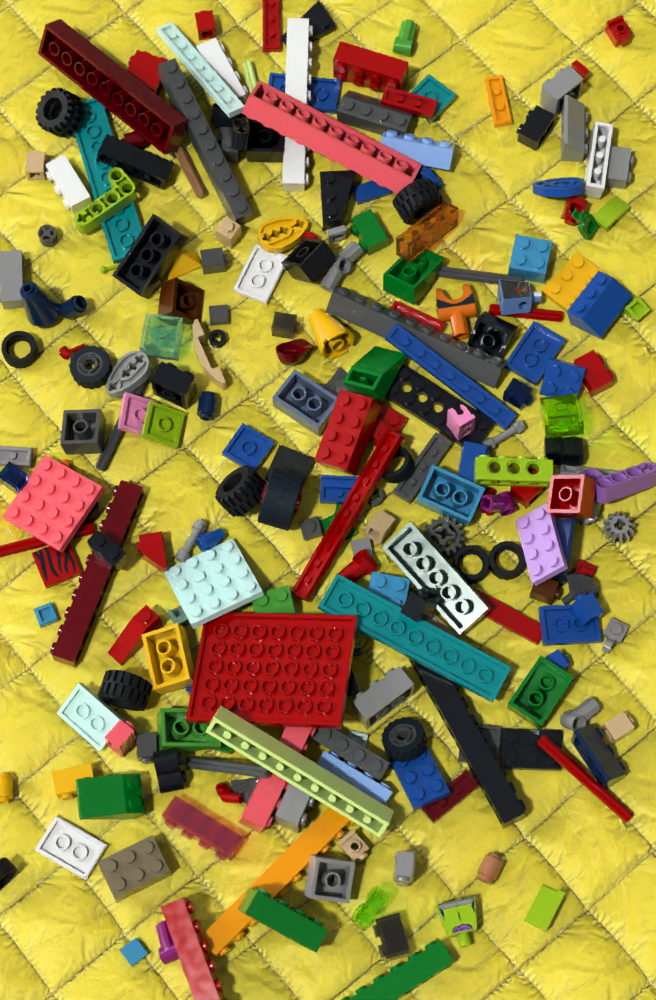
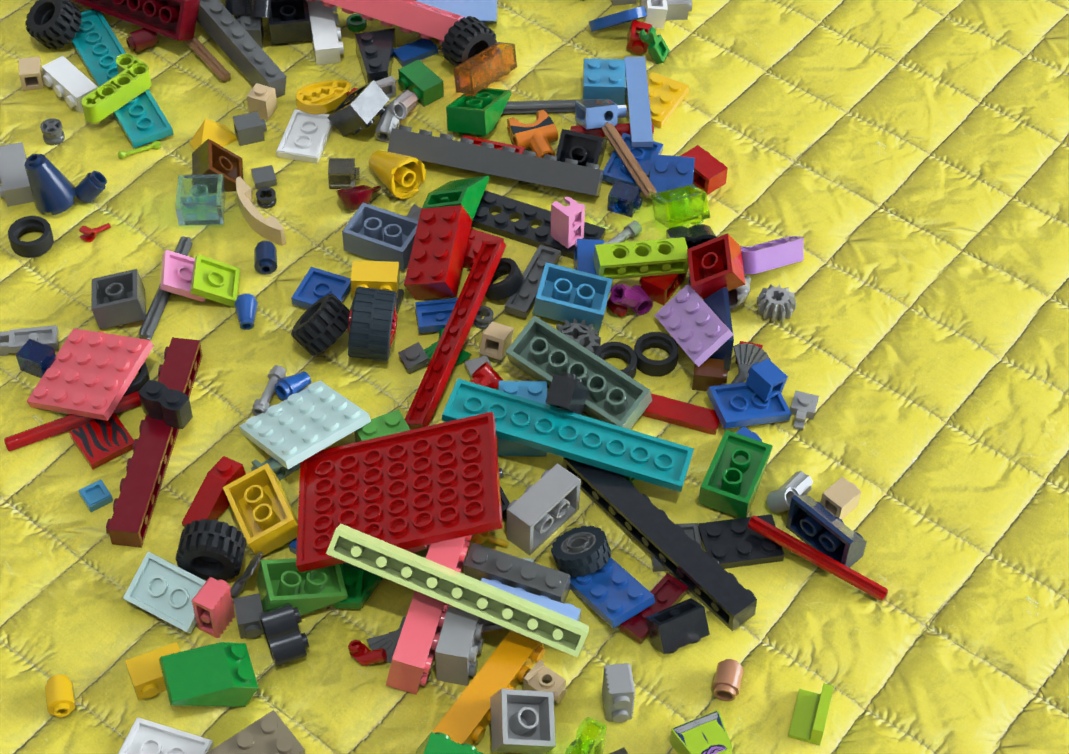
camera: 15 degrees left, 20 degrees down
black wheel [69,345,112,389] -> none
black brick [96,134,174,190] -> none
light grey piece [105,351,153,398] -> none
black brick [112,214,189,299] -> none
red slope [136,531,168,573] -> none
black brick [151,361,197,410] -> none
clear pink brick [162,796,244,861] -> none
dark grey axle [185,757,270,778] -> none
blue plate [385,323,517,431] -> none
blue slope [567,271,632,339] -> none
lime slope [593,196,630,231] -> none
lime slope [622,286,651,322] -> none
none -> flat silver hand [230,551,263,598]
none -> blue cone [234,294,258,330]
none -> yellow brick [350,260,400,298]
none -> medium nougat axle [602,122,657,199]
none -> medium blue tile [624,57,653,147]
none -> black brick [646,598,710,654]

